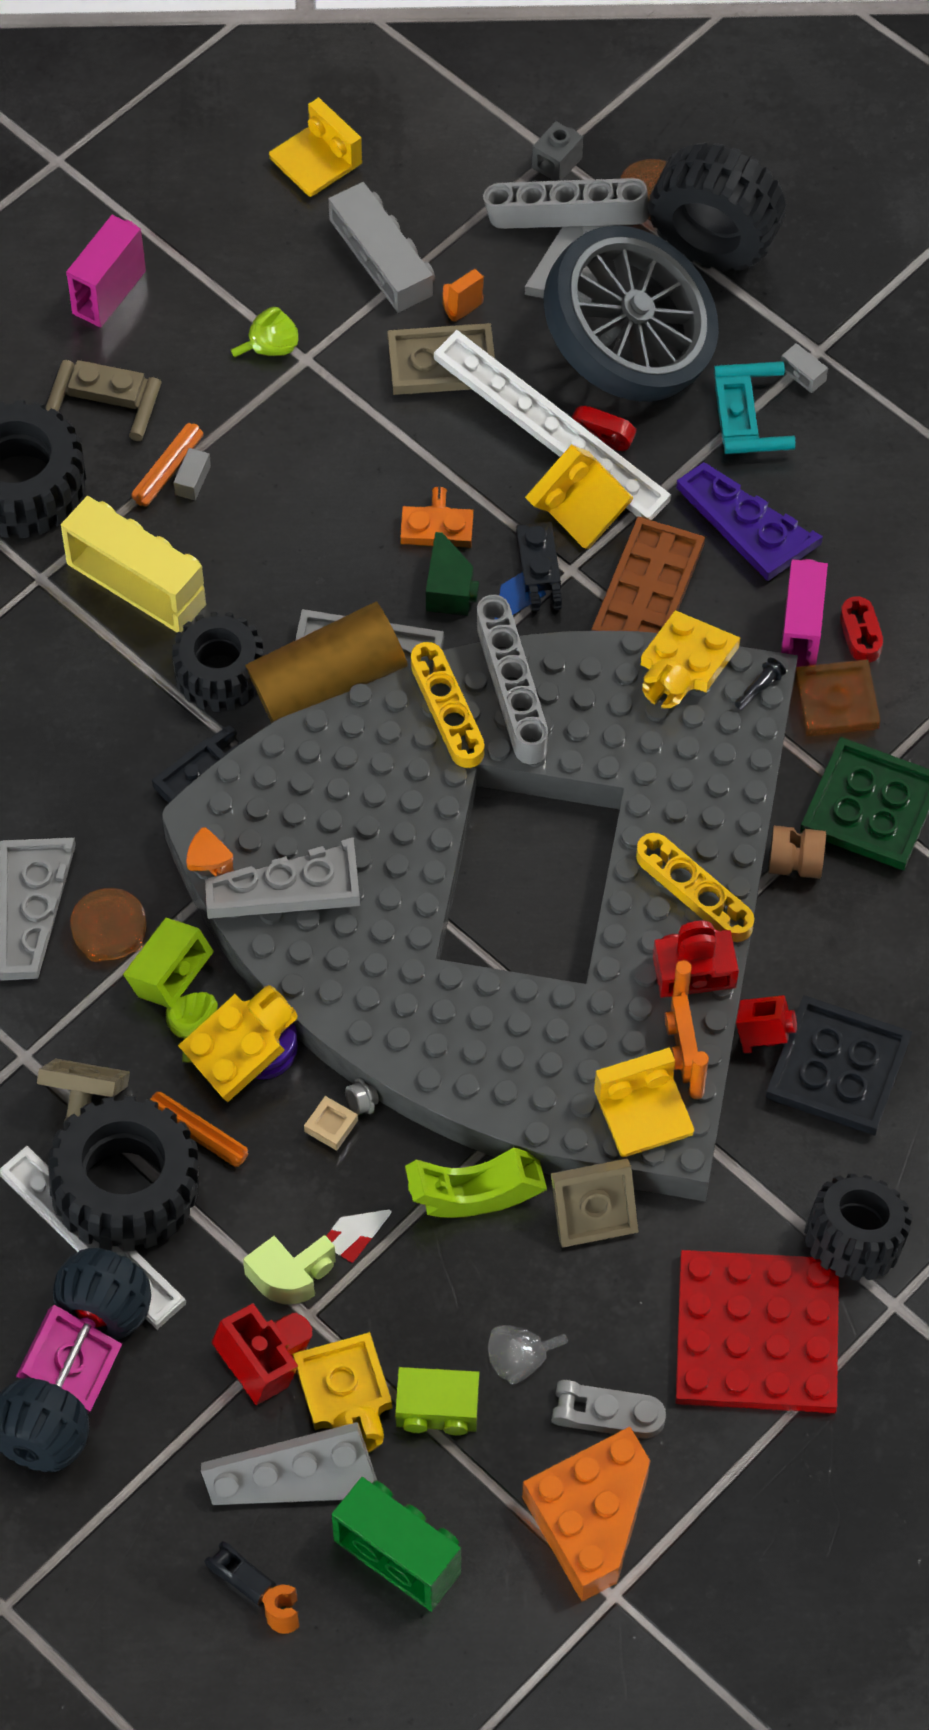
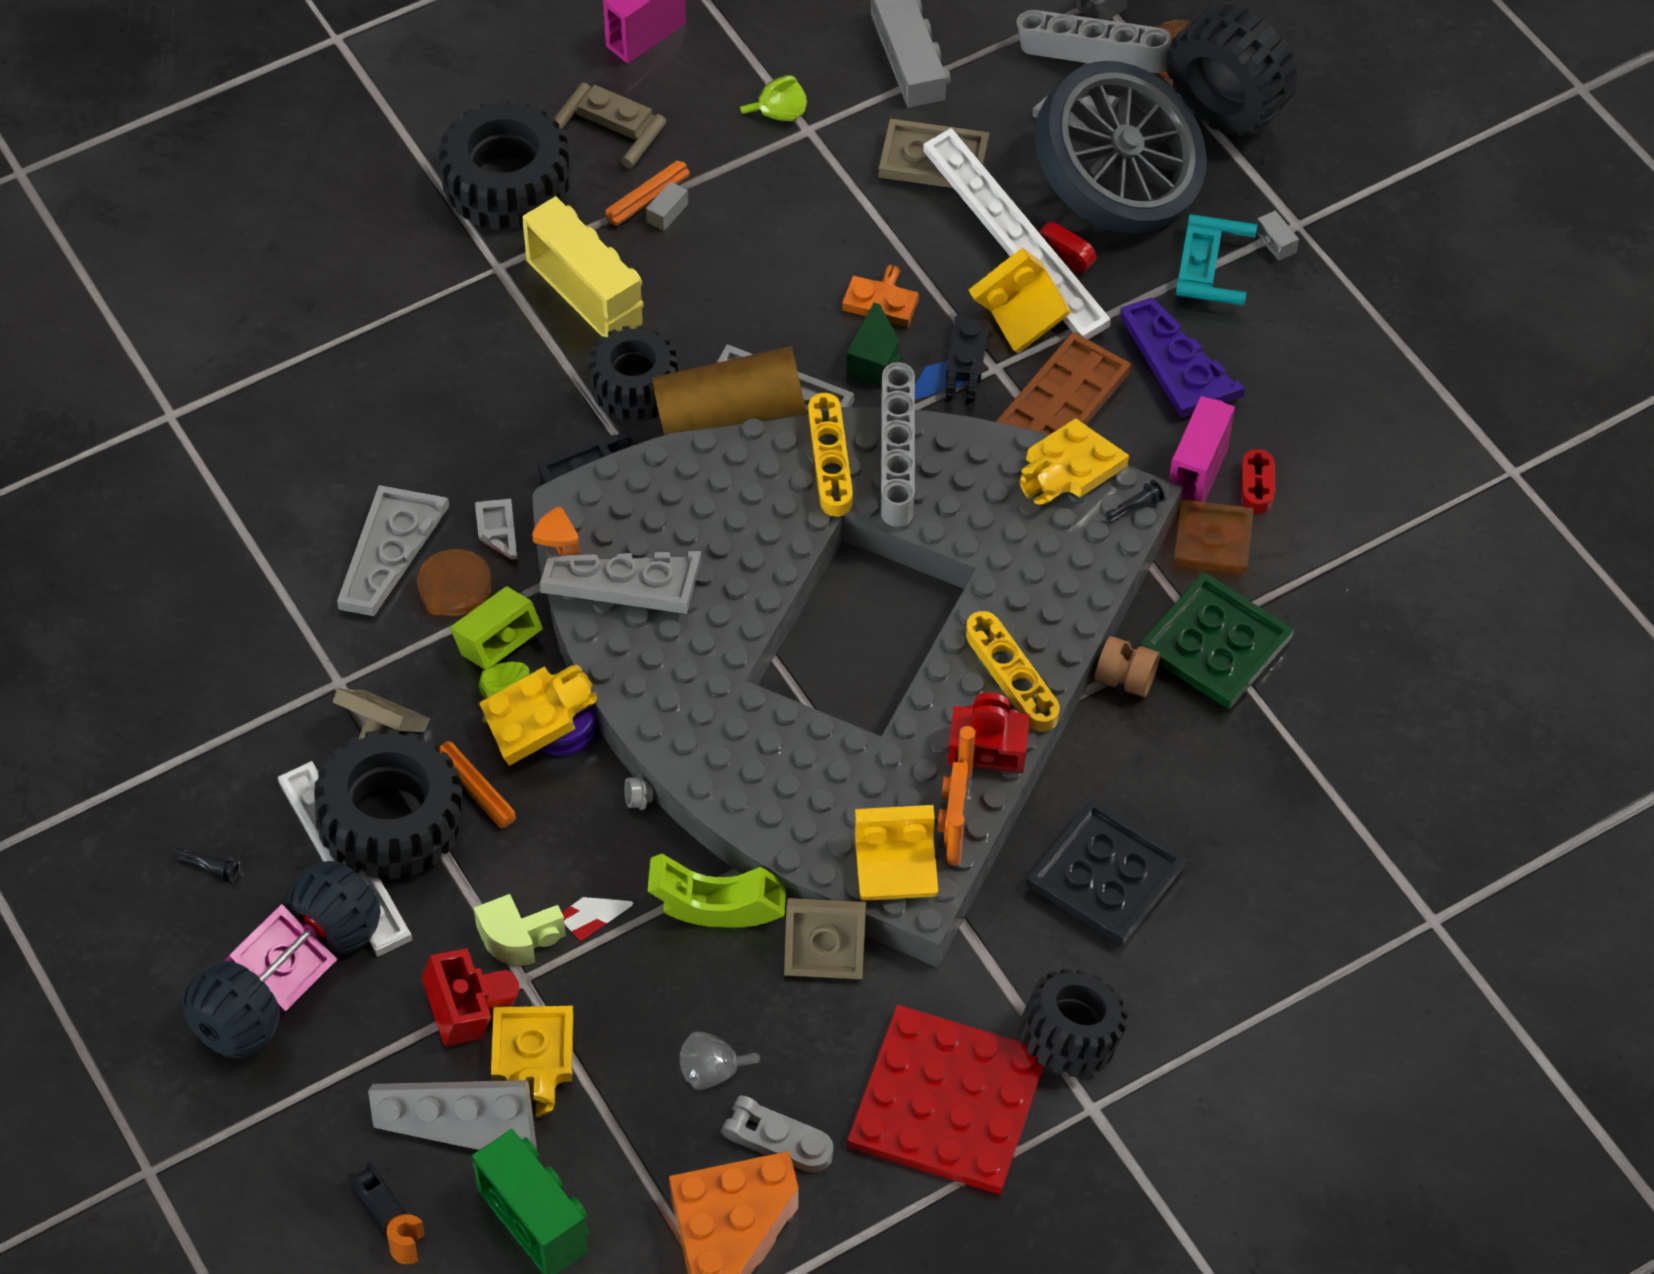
camera: 15 degrees right, 5 degrees down
tan plate [304,1096,358,1151] -> none
lime brick [395,1367,479,1435] -> none
orange tile [442,269,484,321] -> none
red brick [736,995,797,1053] -> none
none -> light grey slope [475,499,517,560]

